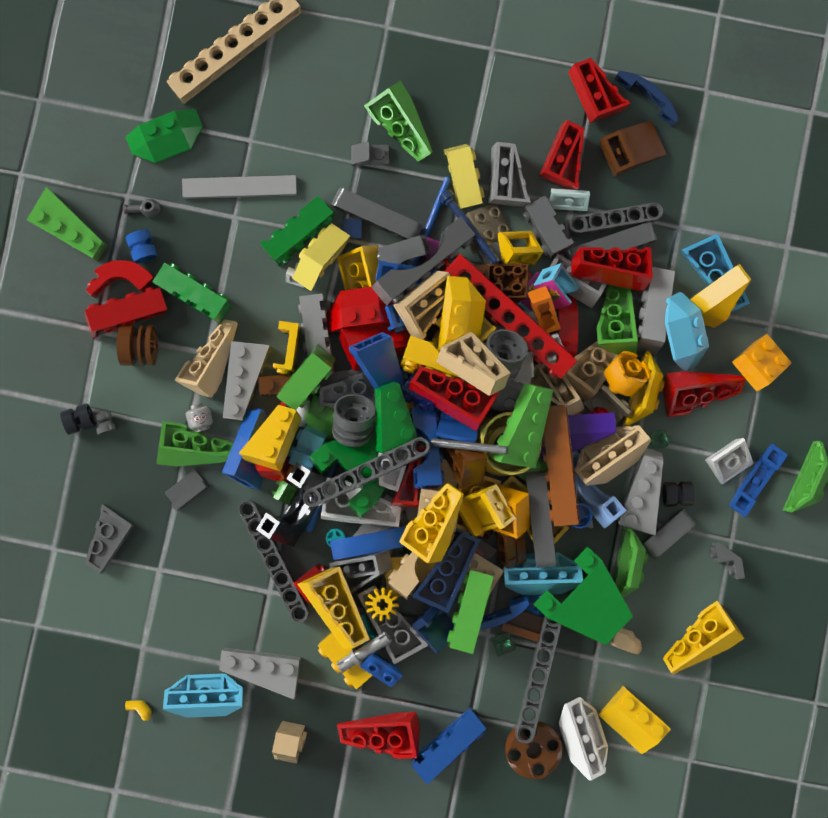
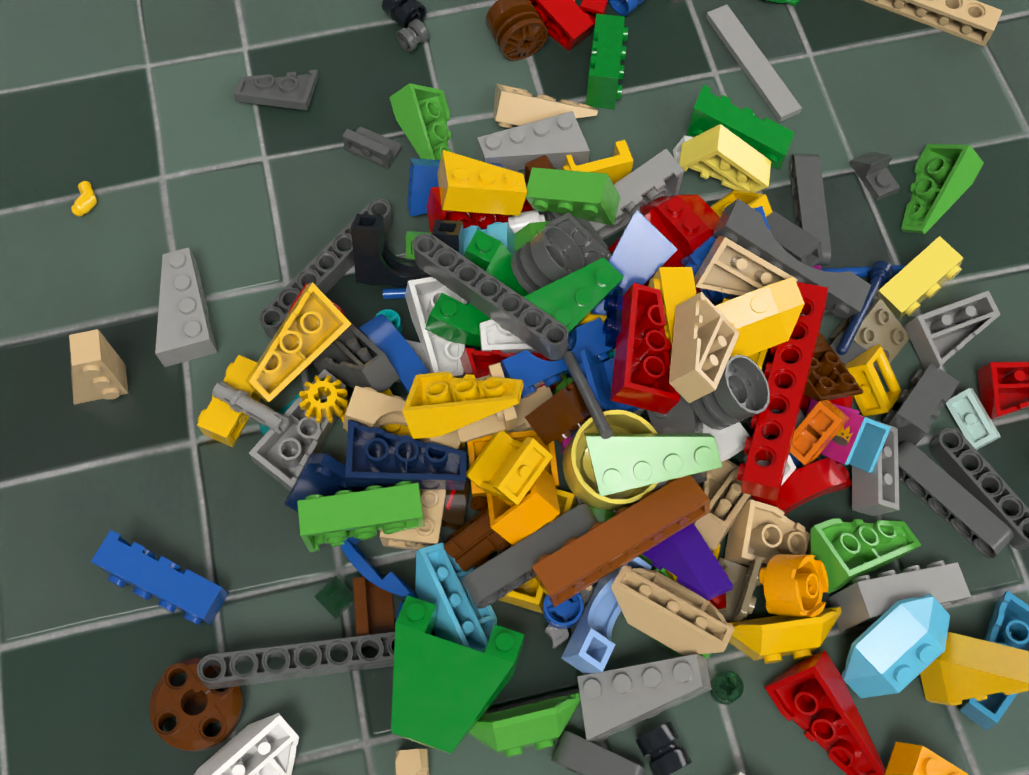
camera: 65 degrees right, 20 degrees down
medium azure wedge [163,674,243,718] -> none
light grey head [185,403,213,432] -> none
red wedge [337,712,420,759] -> none
dark blue tile [343,219,362,239] -> none
blue bracket [360,652,402,687] -> none
red wedge [571,247,653,291] -> none

